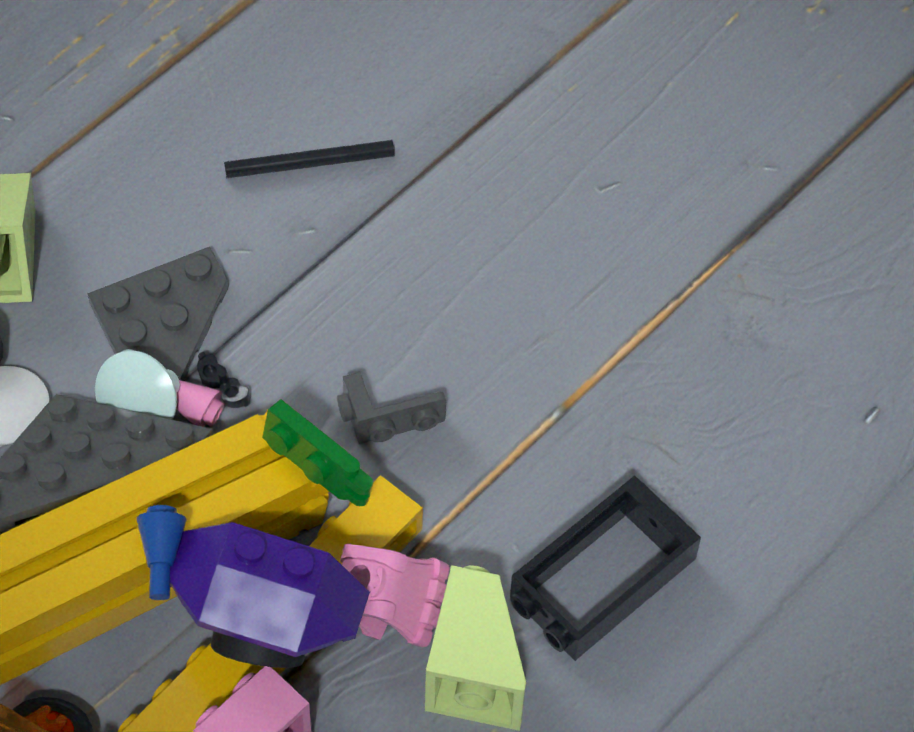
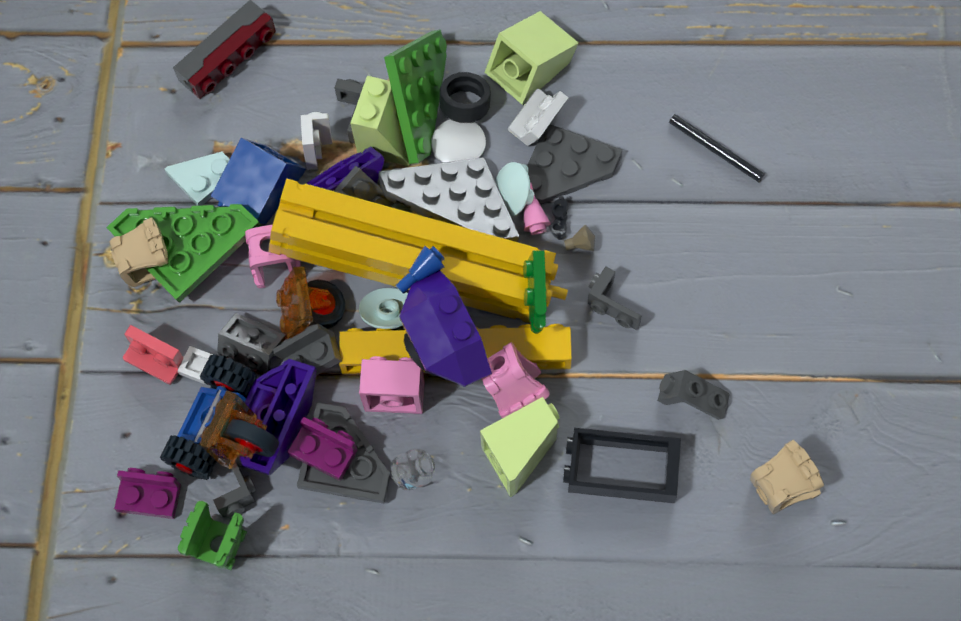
camera: 55 degrees right, 10 degrees up
none -> light aqua dish [359,288,408,329]
none -> white bracket [508,89,568,146]
none -> dark tan rock [564,224,595,251]
none -> dark grey bracket [657,370,730,420]
none -> tan piece [750,440,824,514]

